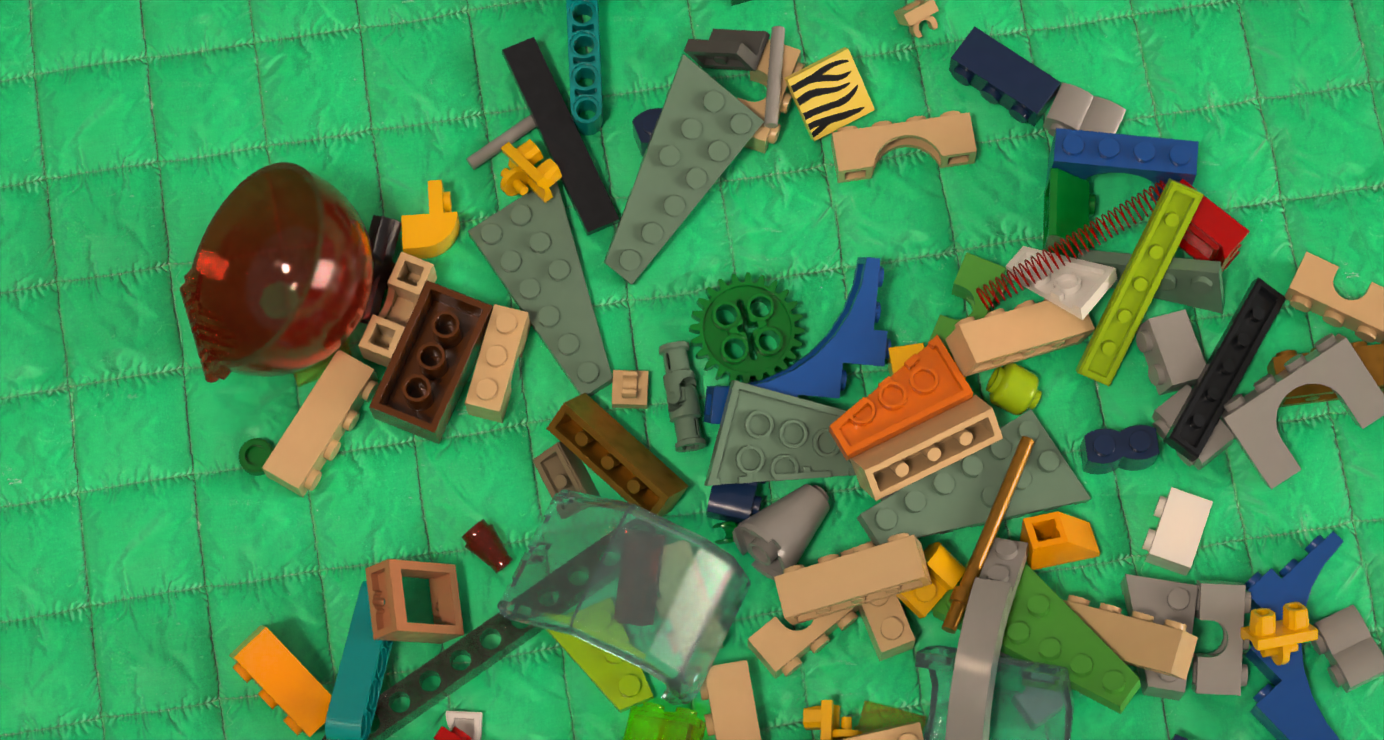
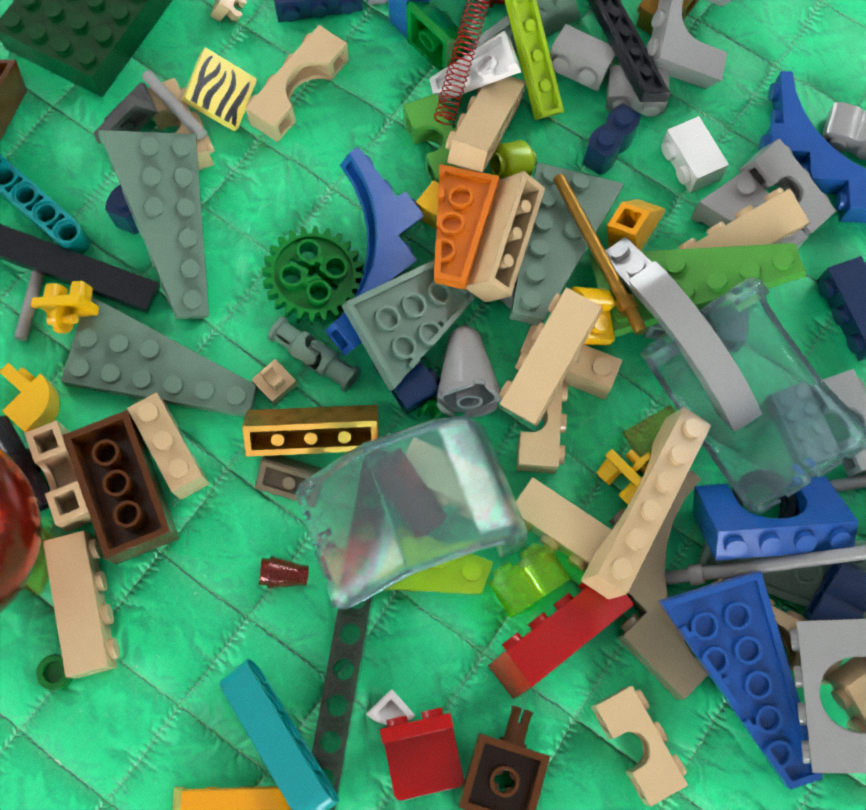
camera: 50 degrees left, 0 degrees up
nougat window [365,559,464,644] -> none
yellow hips [1240,602,1318,666] -> none

